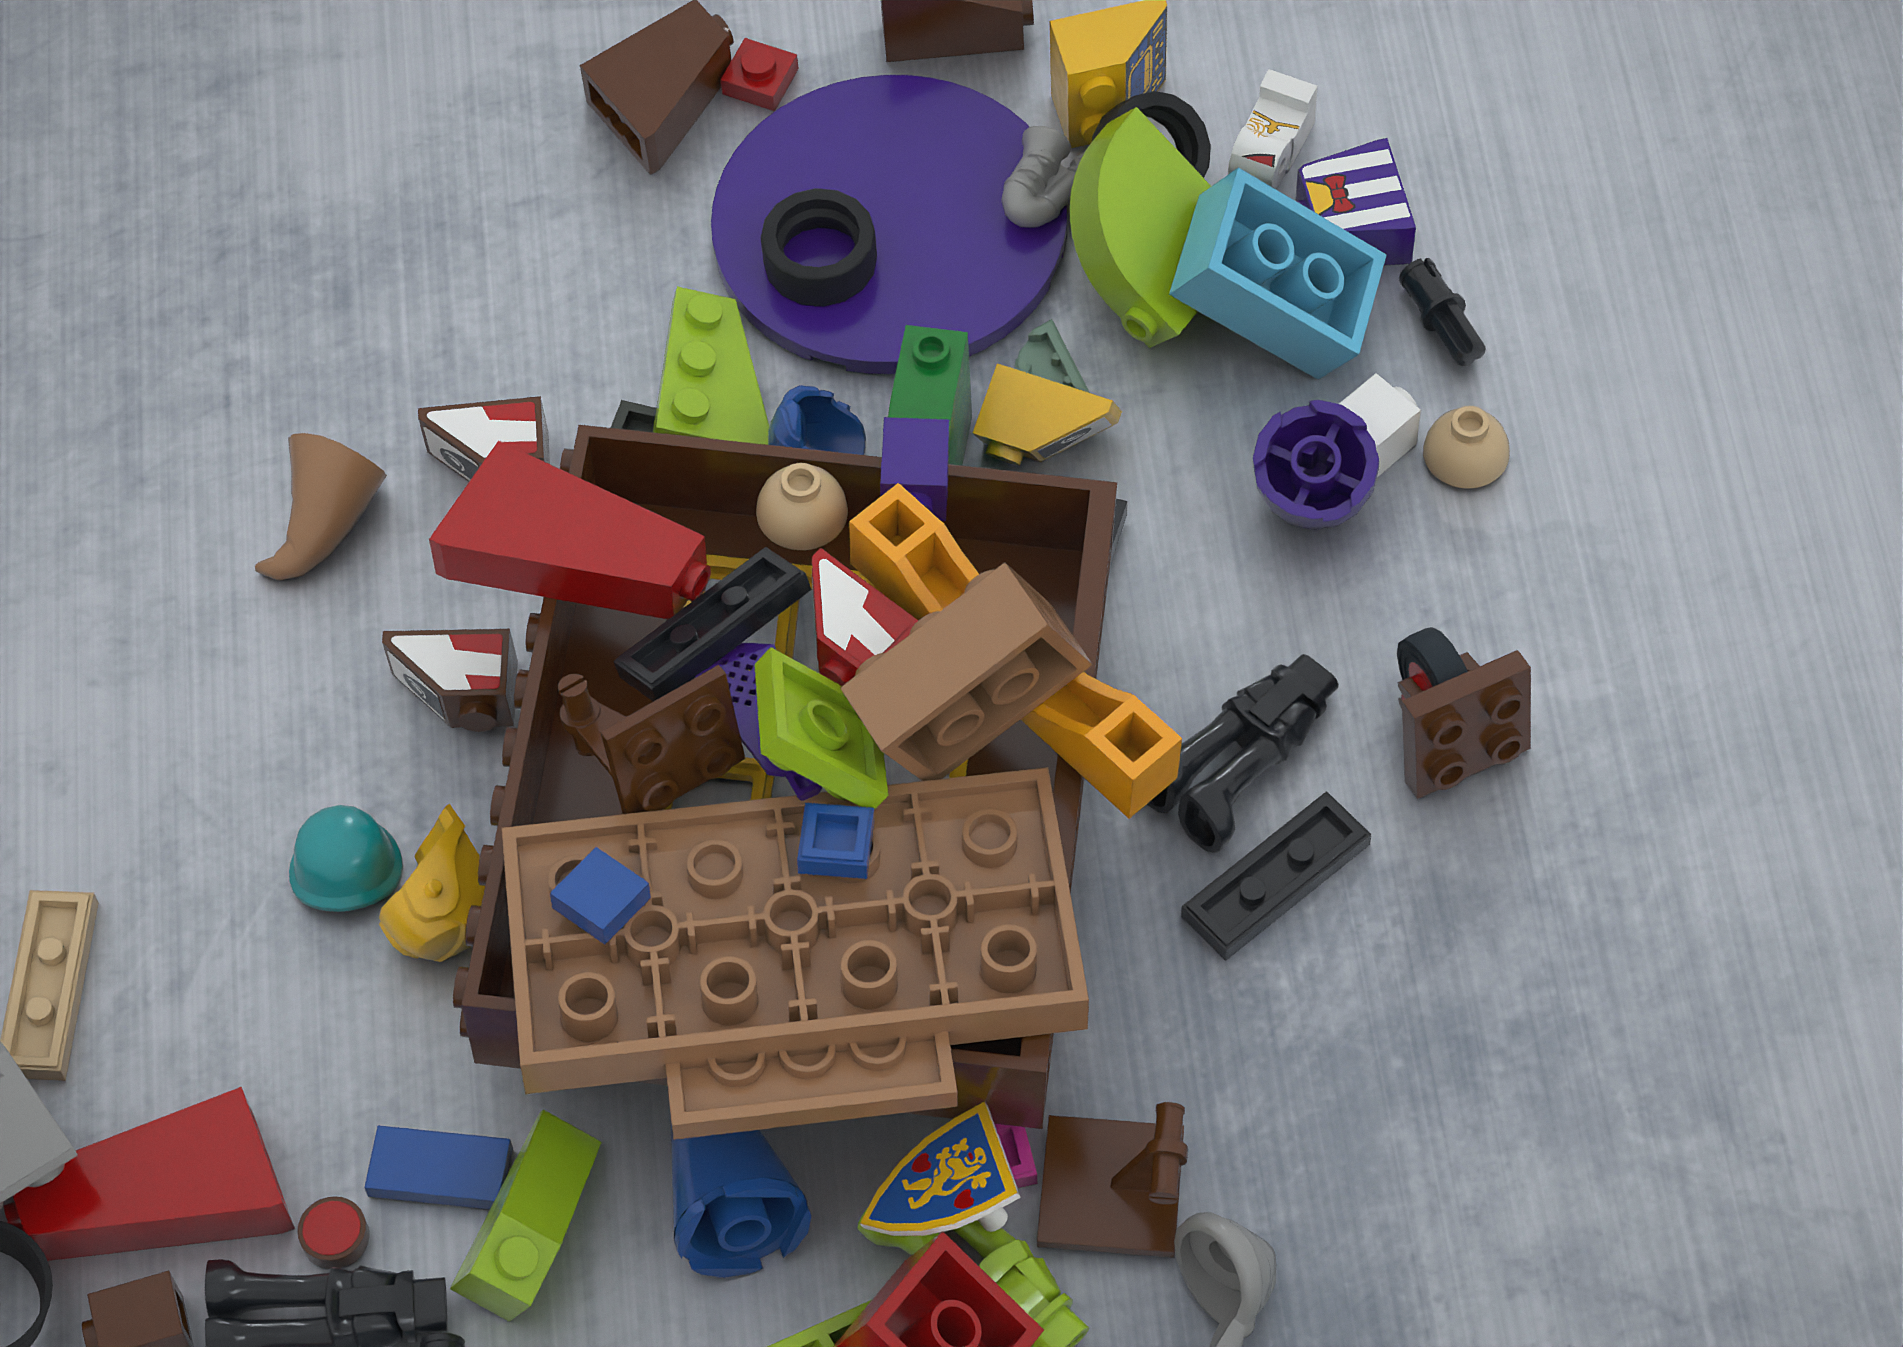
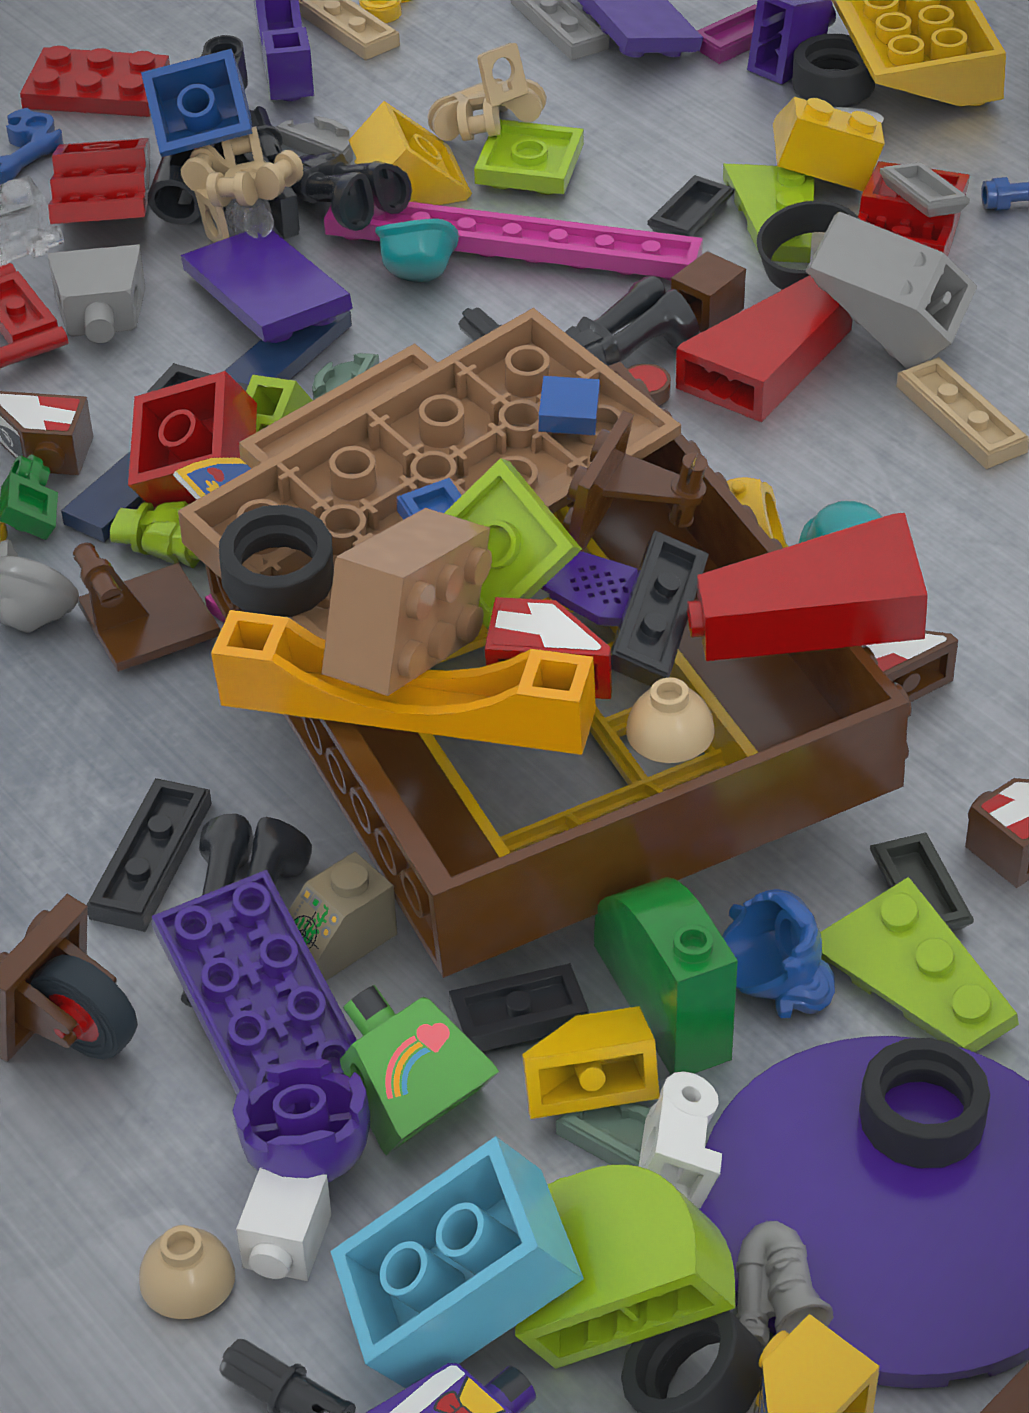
camera: 145 degrees right, 15 degrees down
dark purple brick [880,417,949,521] -> none
none -> dark purple tile [152,870,357,1095]
none -> black tyre [219,505,334,618]
none -> dark tan slope [288,851,397,981]
none -> bright green torso [340,985,499,1156]
none -> white leg [638,1071,722,1208]

